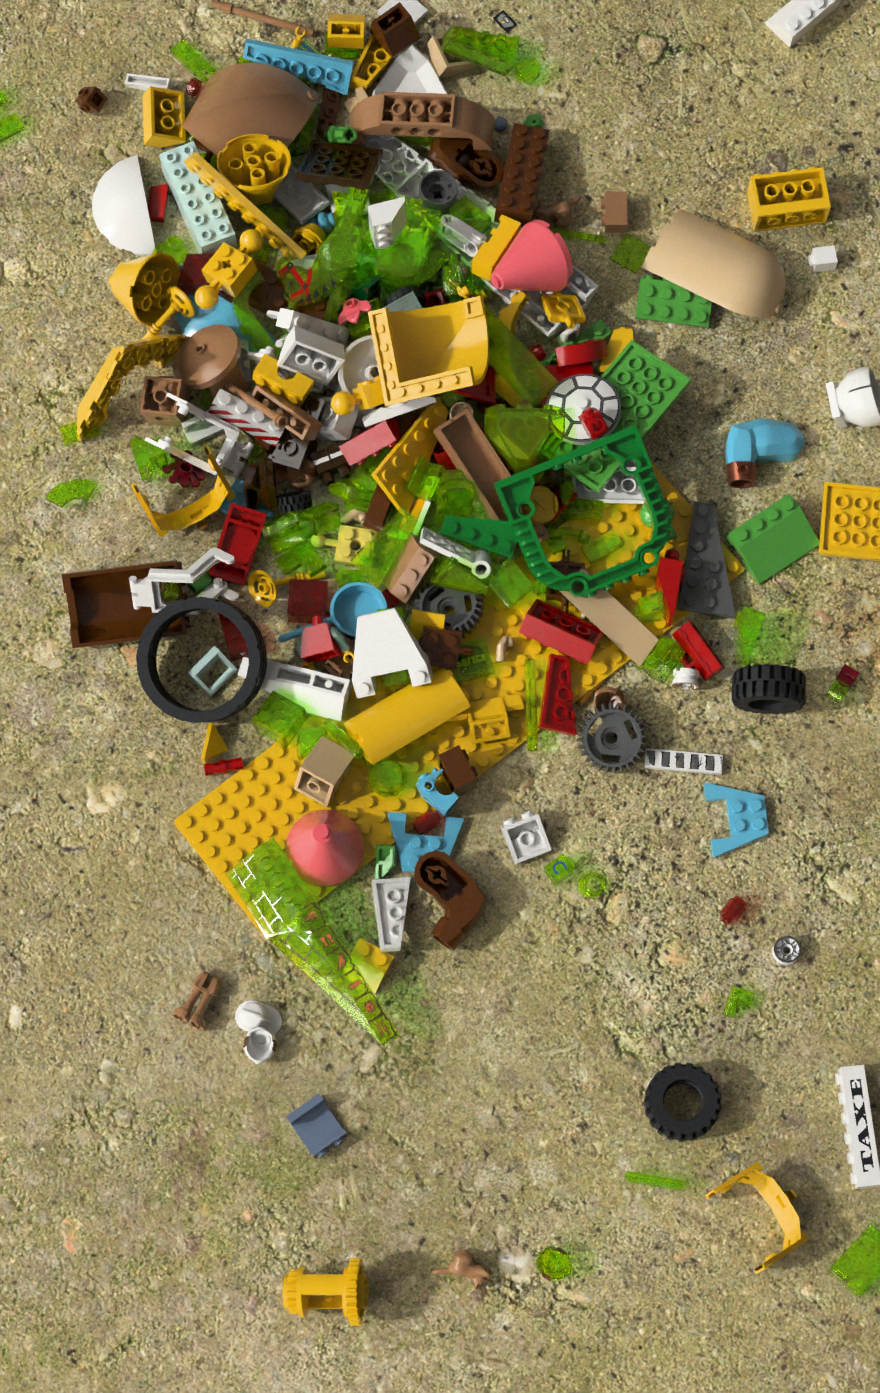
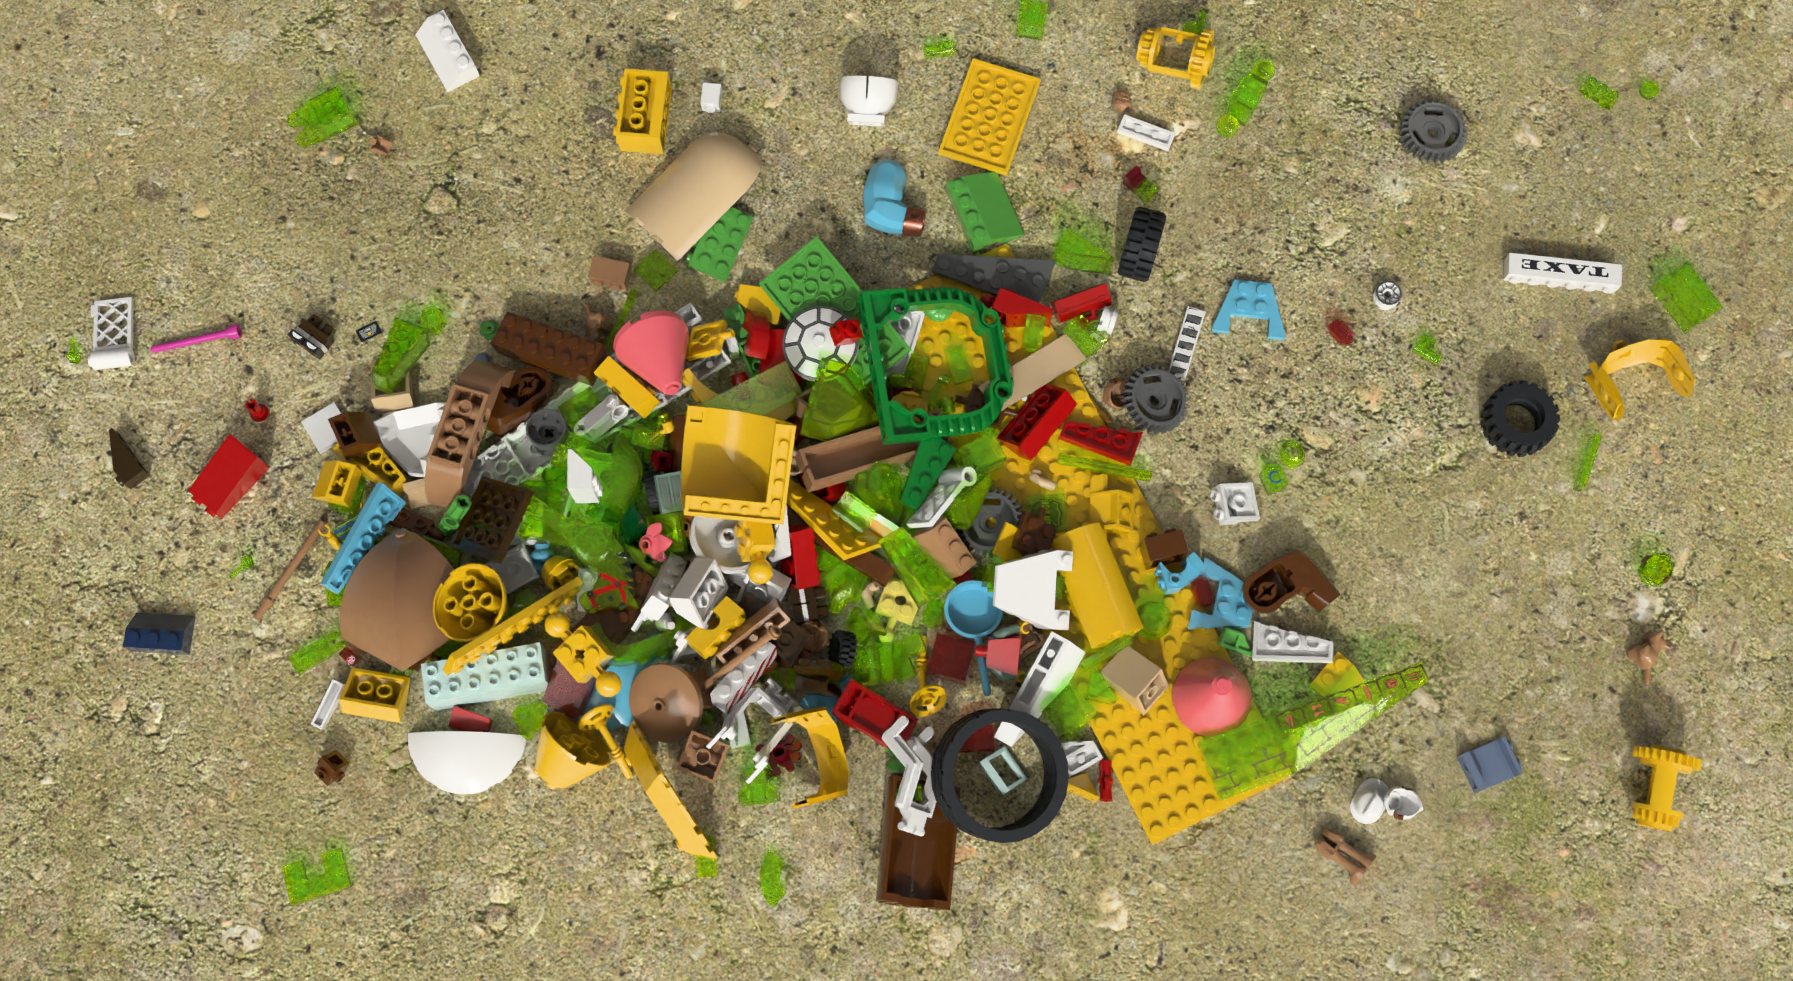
camera: 75 degrees left, 0 degrees up
none -> white wing [1061,741,1103,778]

